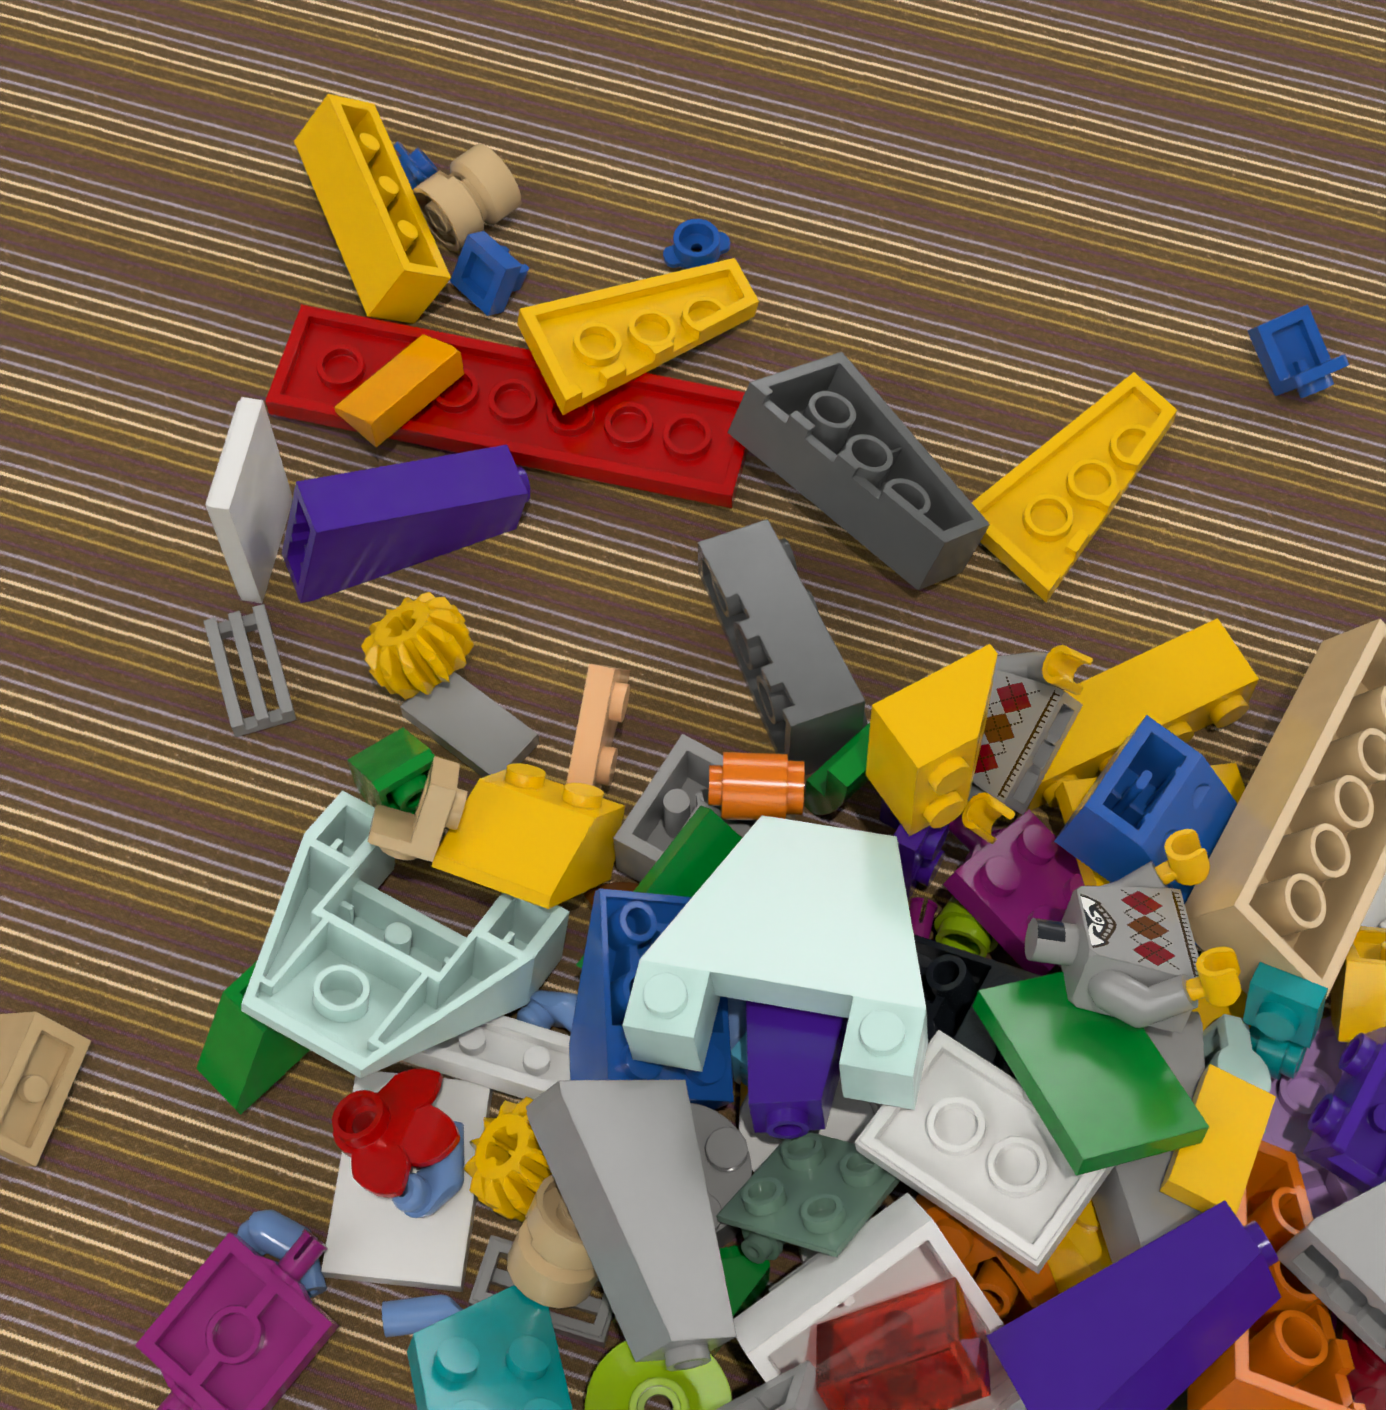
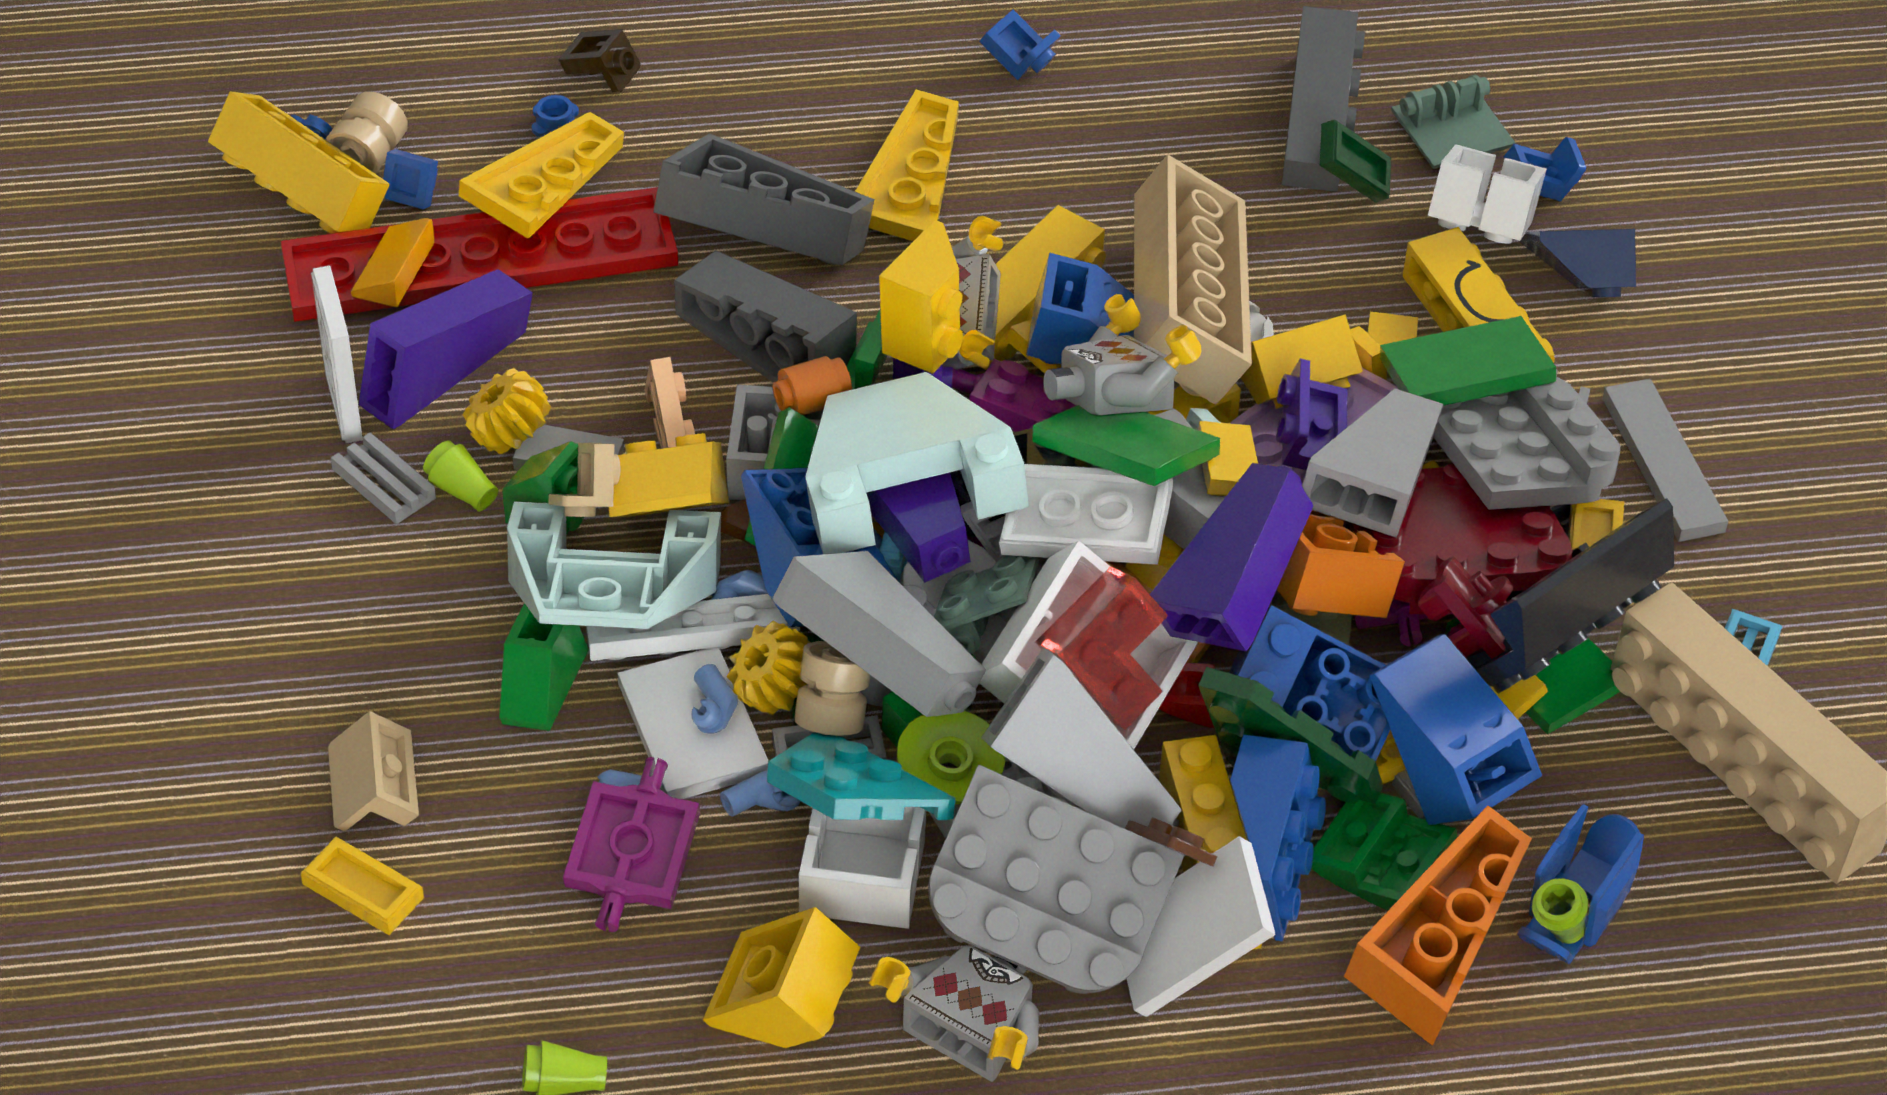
camera: 30 degrees left, 15 degrees down
red plate [332,1069,460,1198] -> none
teal plate [1243,962,1328,1080] -> none
none -> lime cone [423,440,498,512]
none -> dark brown bracket [558,29,641,92]

